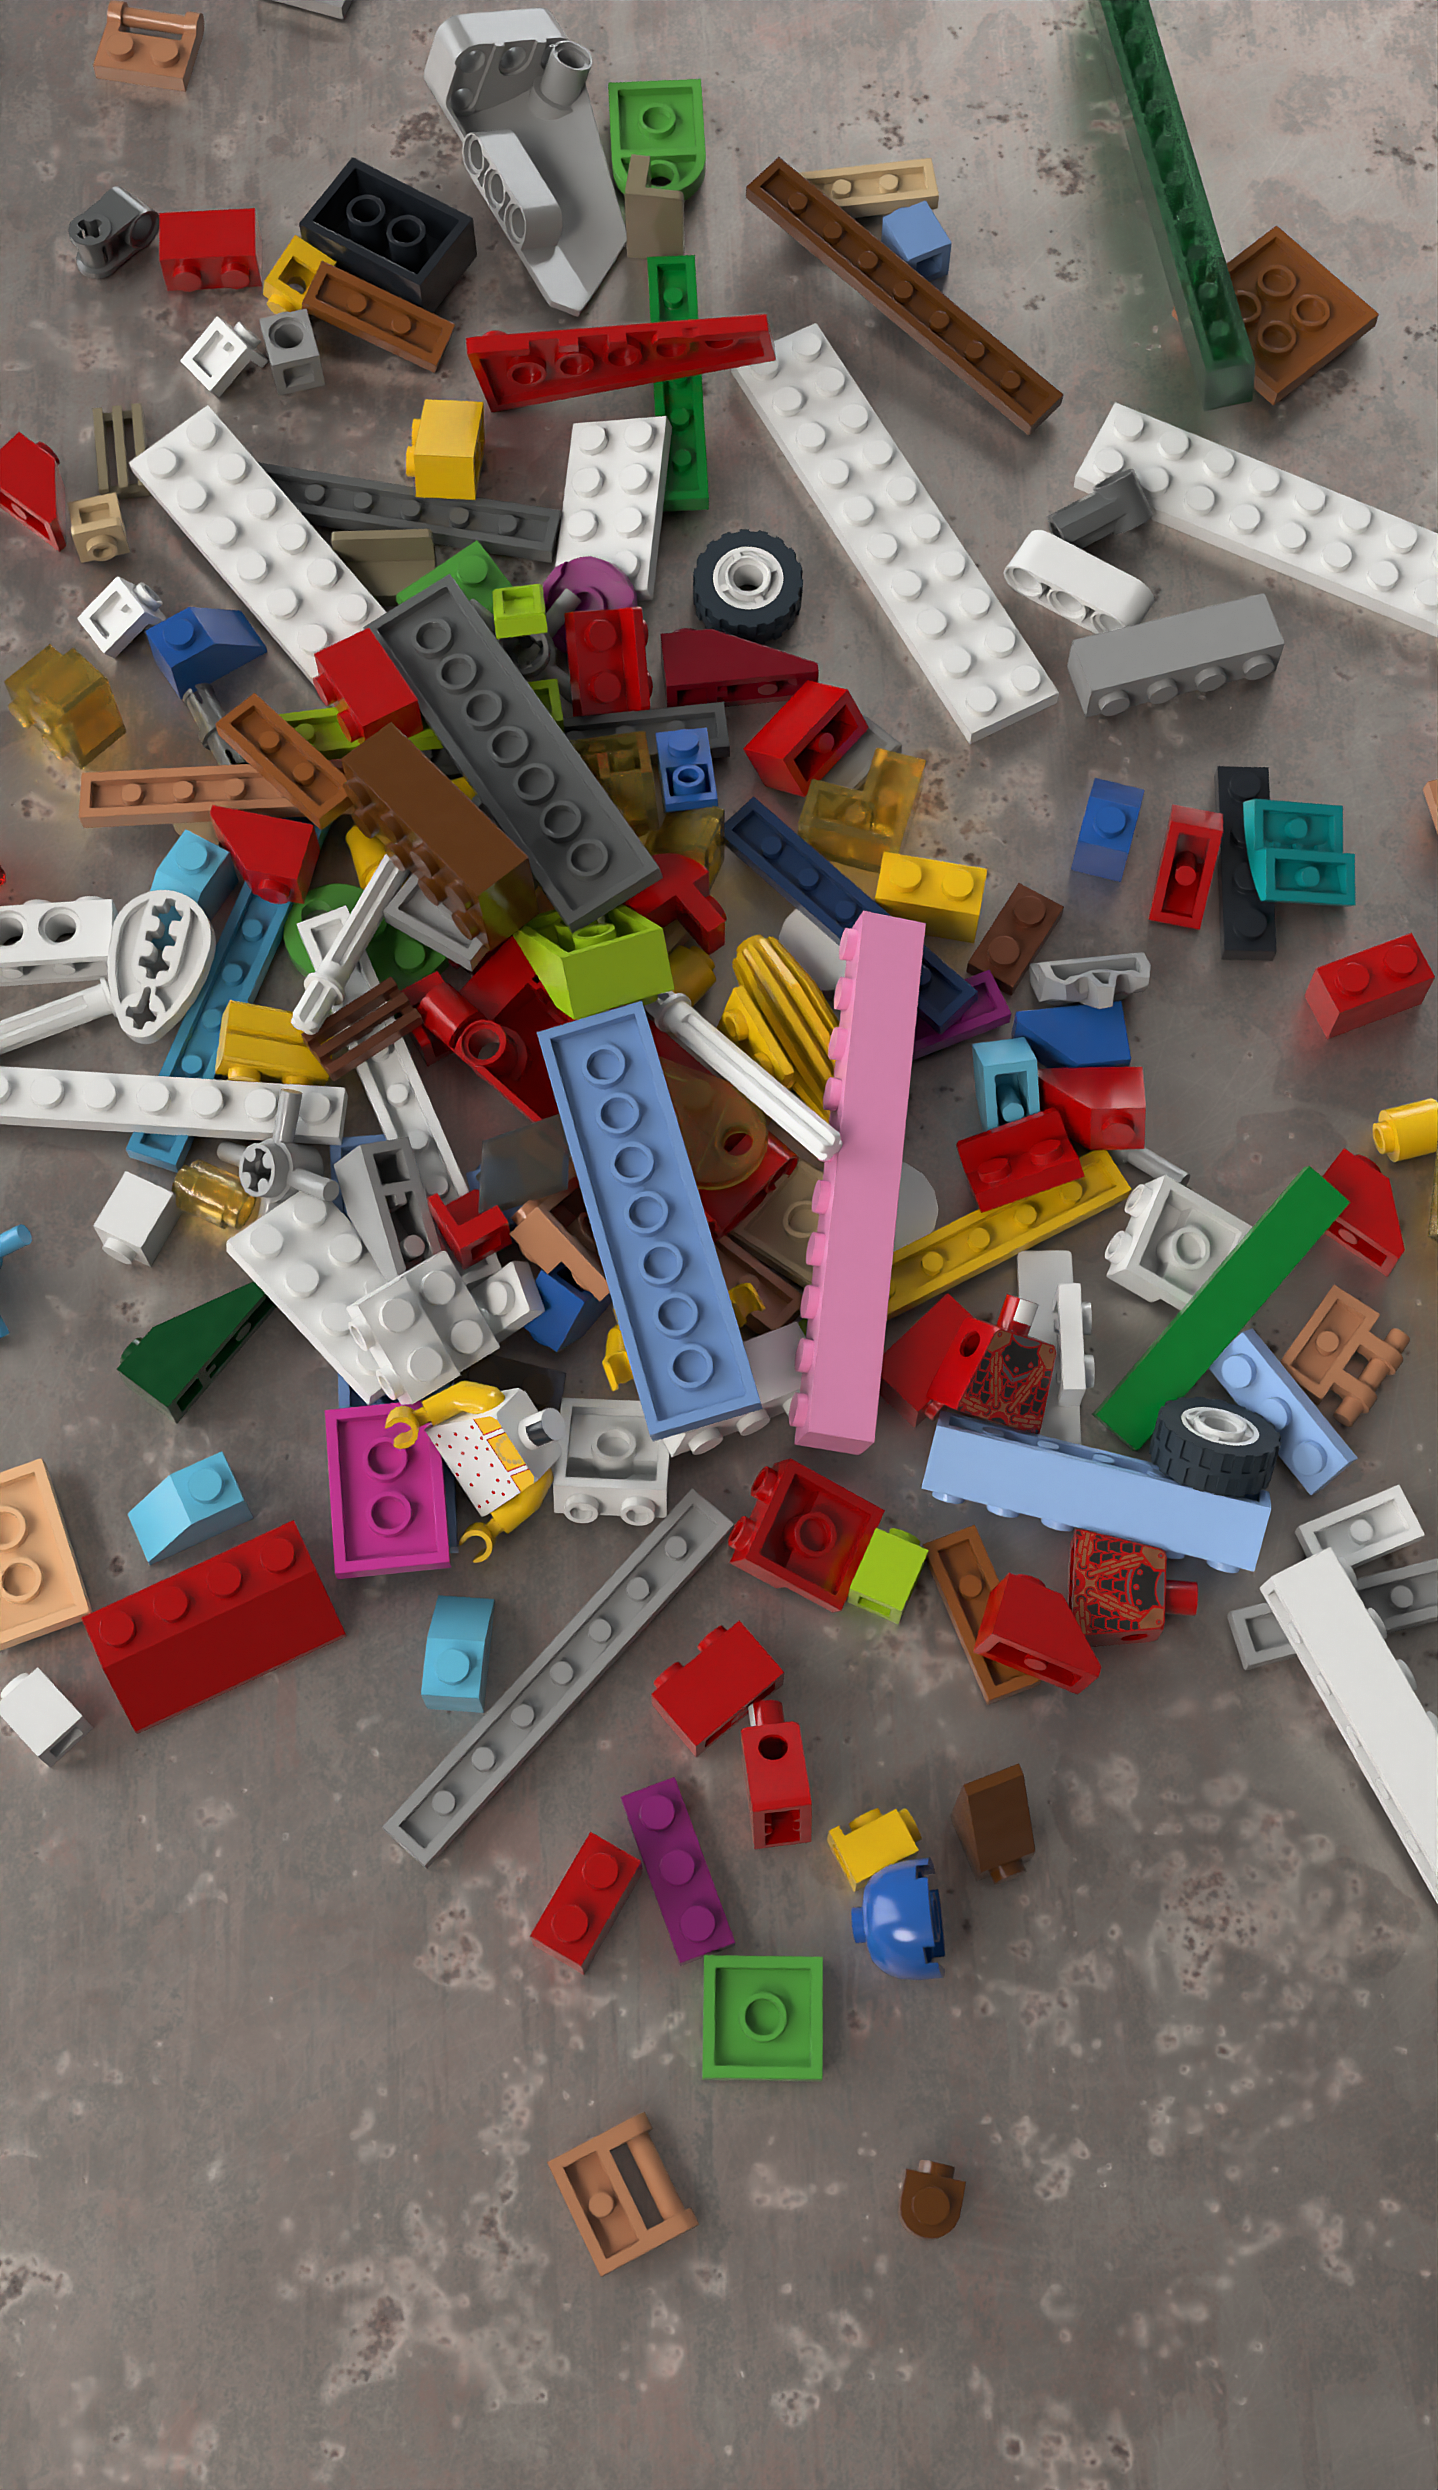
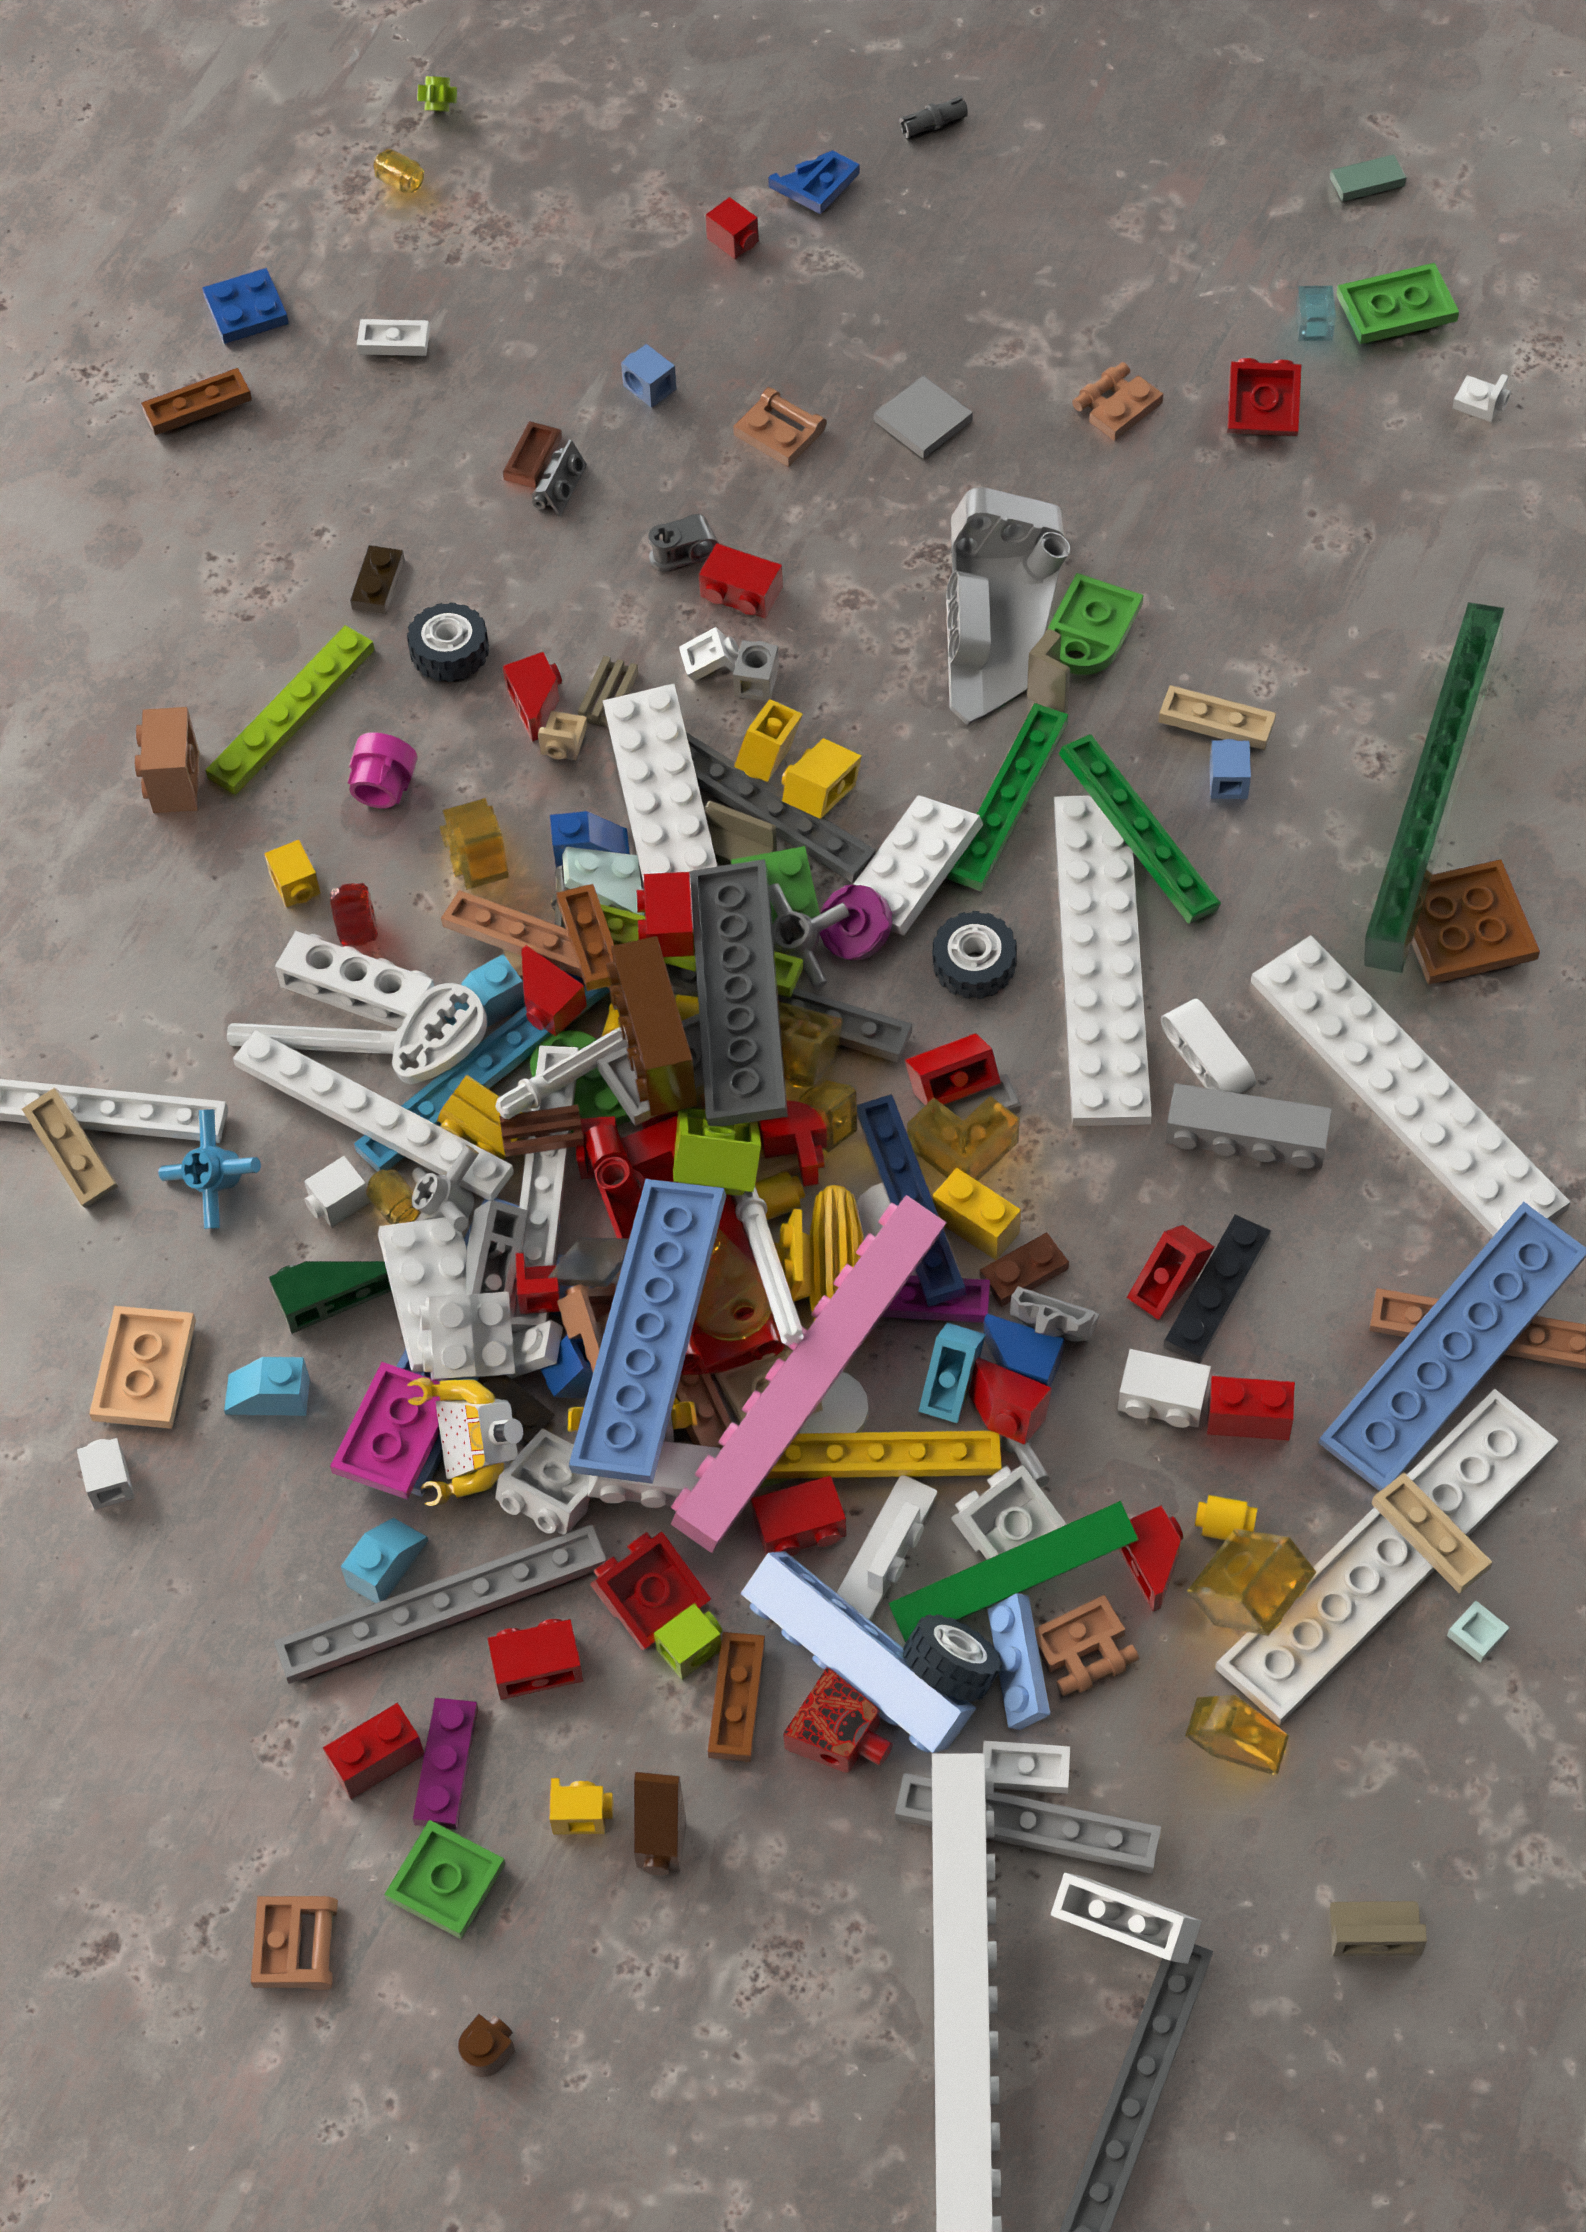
camera: 30 degrees right, 10 degrees down
white bracket [77,576,167,658] -> none
red slope [81,1520,347,1734] -> none
yellow brick [263,235,336,315] -> none
black brick [299,157,477,313] -> none
dark orange plate [302,261,456,373] -> none
red wing [466,314,776,413] -> none
lime tile [492,584,548,639] -> none
red bracket [564,606,653,716] -> none
blue slope [656,727,718,813] -> none
dark red slope [660,628,819,708] -> none
red torso [741,1700,812,1850] -> none
reddish brown plate [746,157,1064,436] -> none
blue cylinder [851,1857,945,1980] -> none
red torso [926,1294,1056,1435] -> none
red bracket [956,1107,1085,1213] -> none
red slope [973,1573,1101,1695] -> none
dark grey piece [1047,469,1153,549] -> none
blue slope [1071,778,1145,882] -> none
teal slope [1243,799,1356,907] -> none
none -> light aqua wing [562,847,644,916]
none -> yellow brick [734,699,803,782]
none -> green tile [1059,734,1222,924]
none -> white brick [1118,1349,1211,1428]

